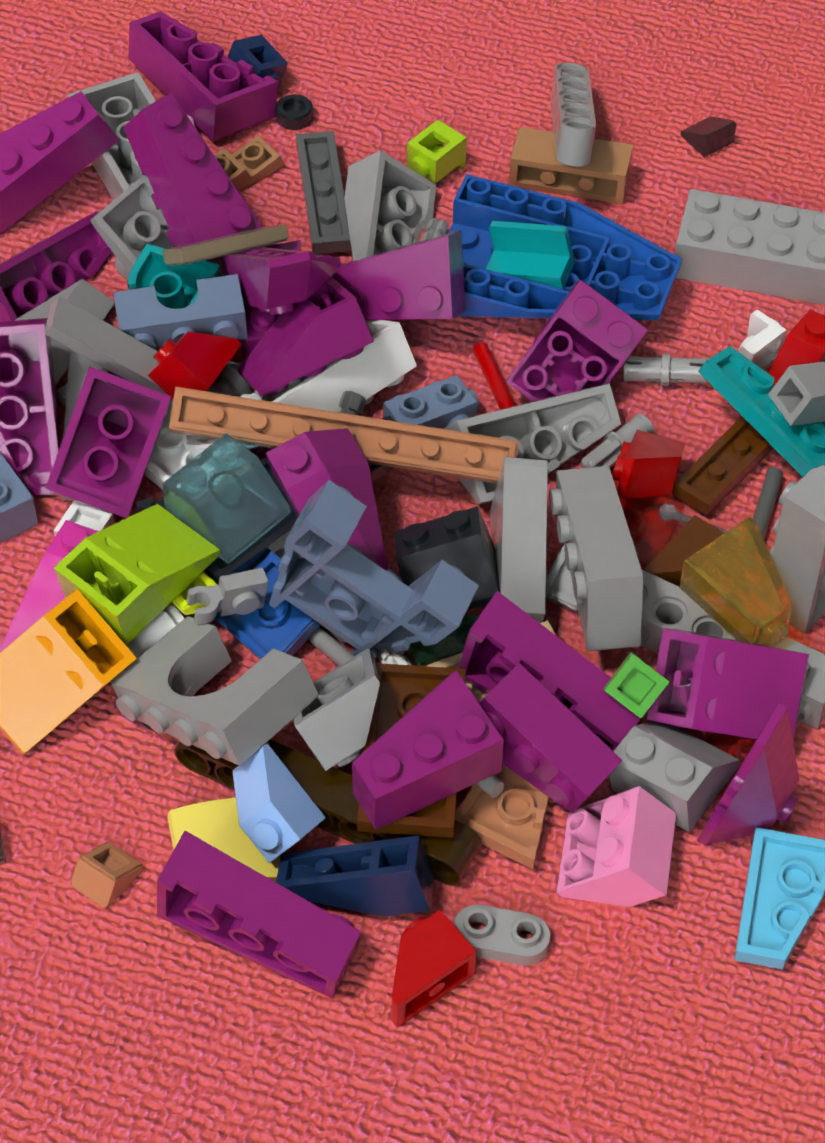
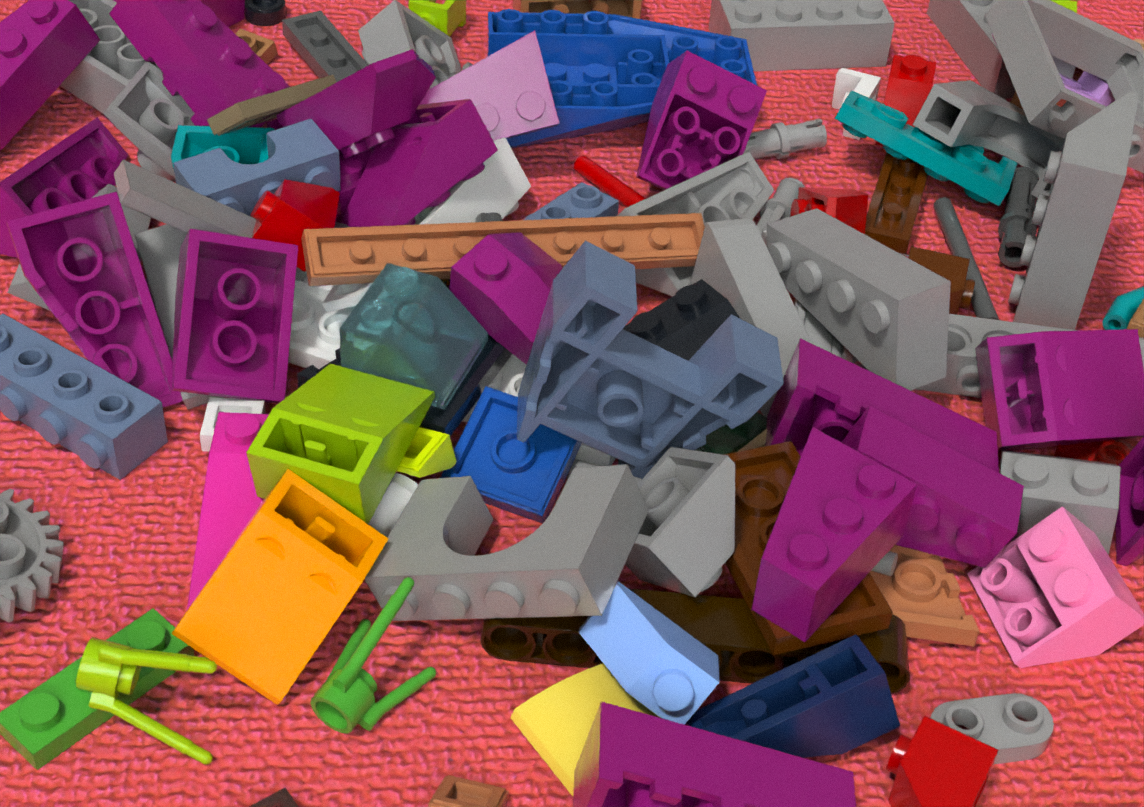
camera: 25 degrees left, 10 degrees down
light grey plate [186,567,268,624] -> none
teal panel [486,221,575,289] -> none
bright green tile [603,652,669,718] -> none
clear yellow slope [680,516,793,647] -> none
none -> bright green plant [310,577,436,734]

